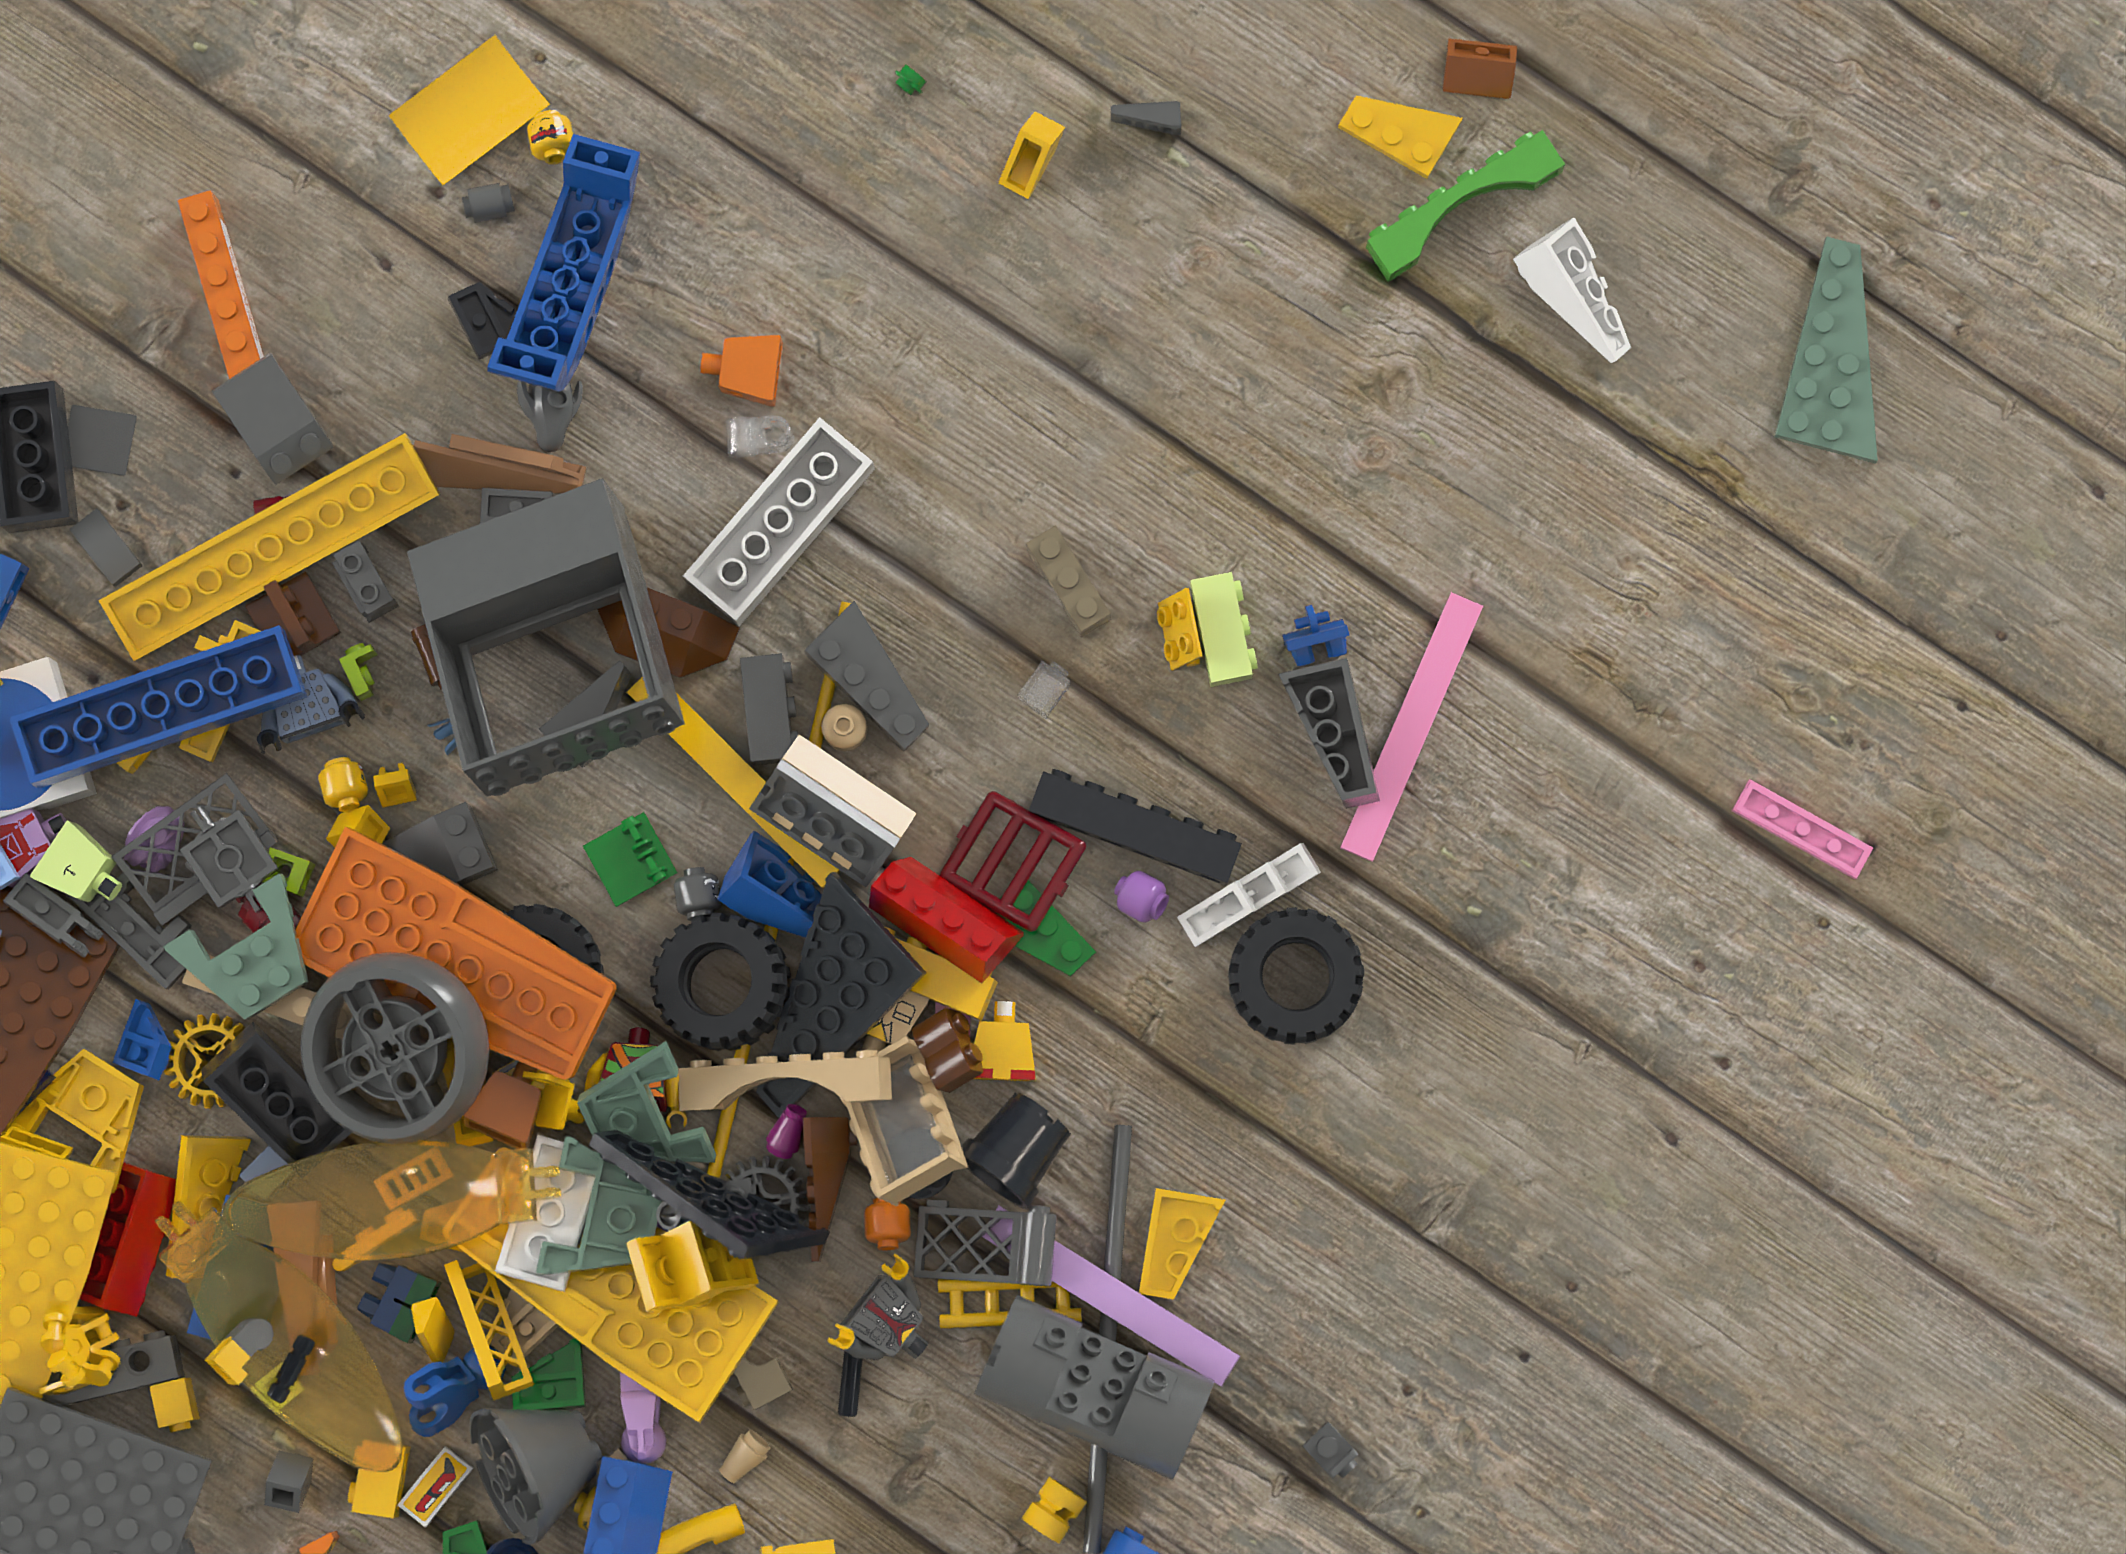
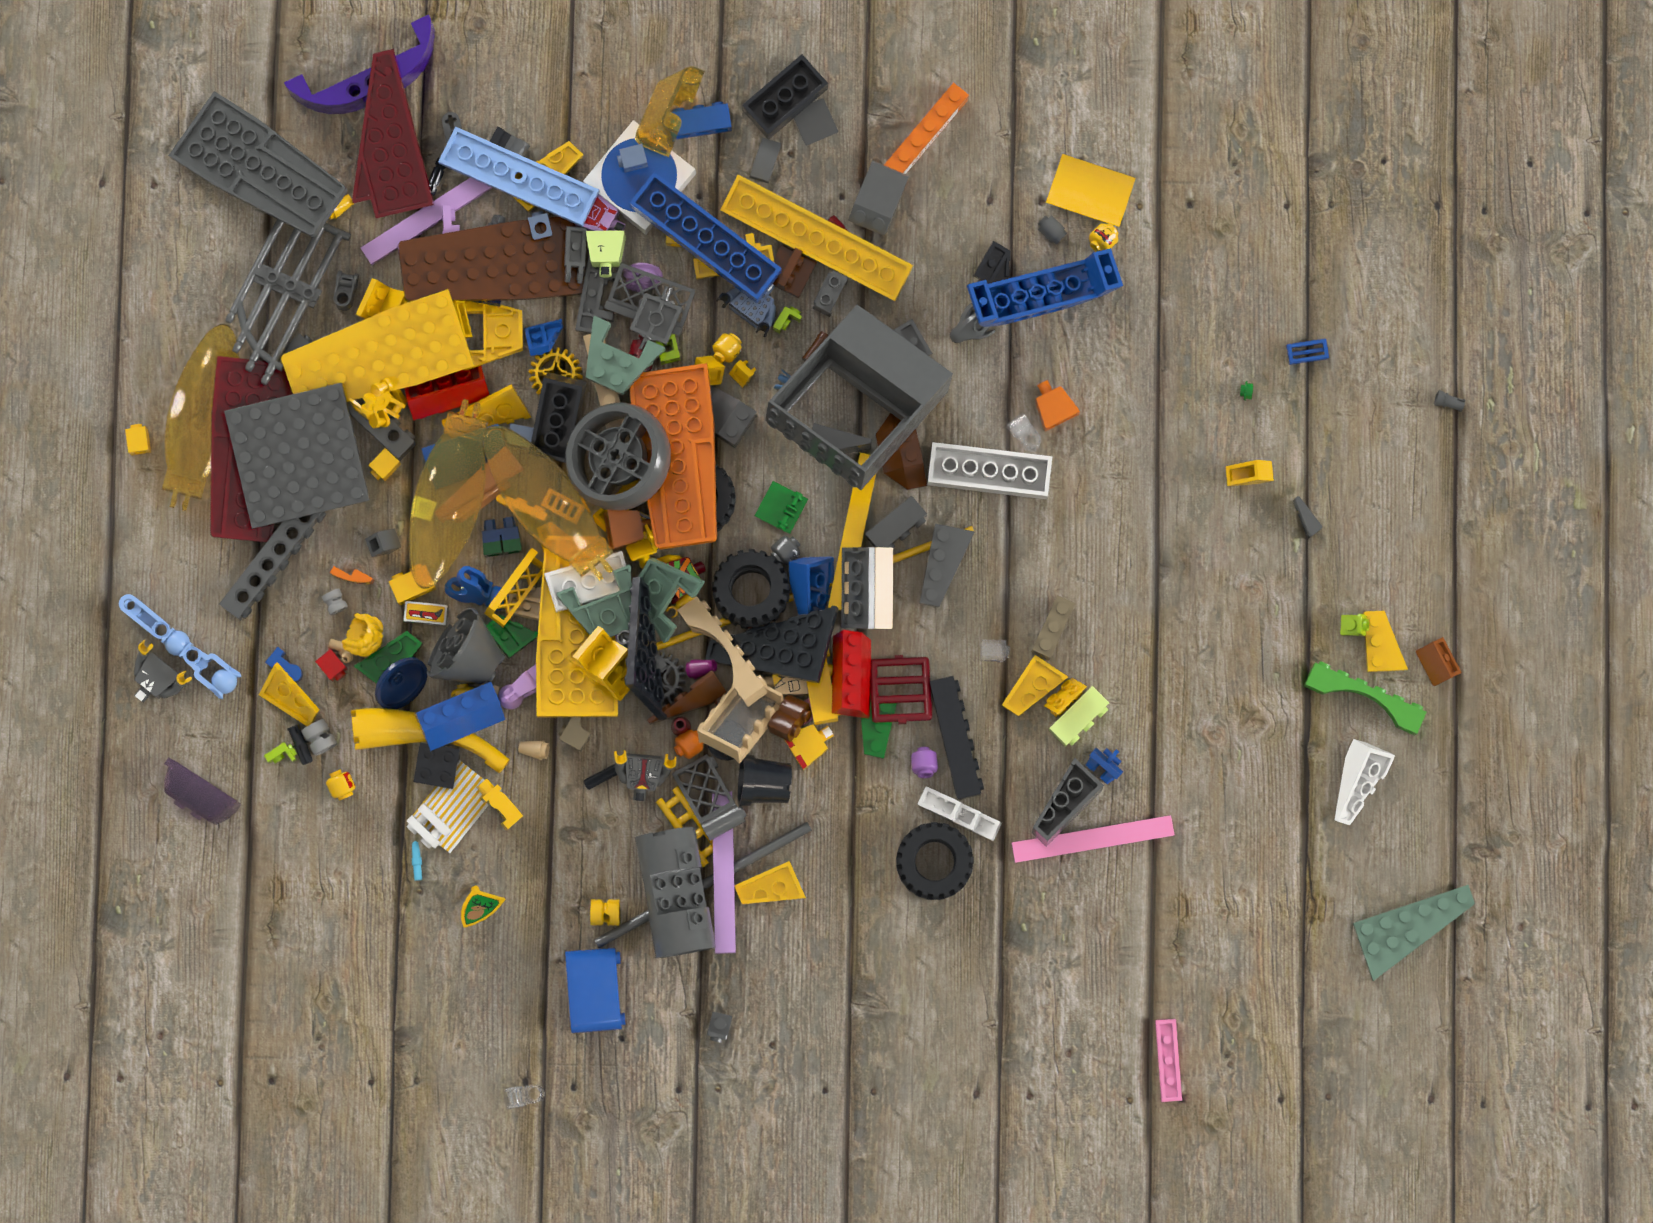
camera: 50 degrees right, 0 degrees up
leg [205,1318,274,1385] -> none
black axle [267,1335,315,1403] -> none
yellow slope [411,1297,455,1363] -> none
medium nougat wedge [414,434,586,494] -> none
tan head [821,704,868,752] -> none
none -> dark red cone [671,716,691,736]
none -> yellow wing [1001,655,1068,716]
none -> lime bracket [1340,614,1369,636]

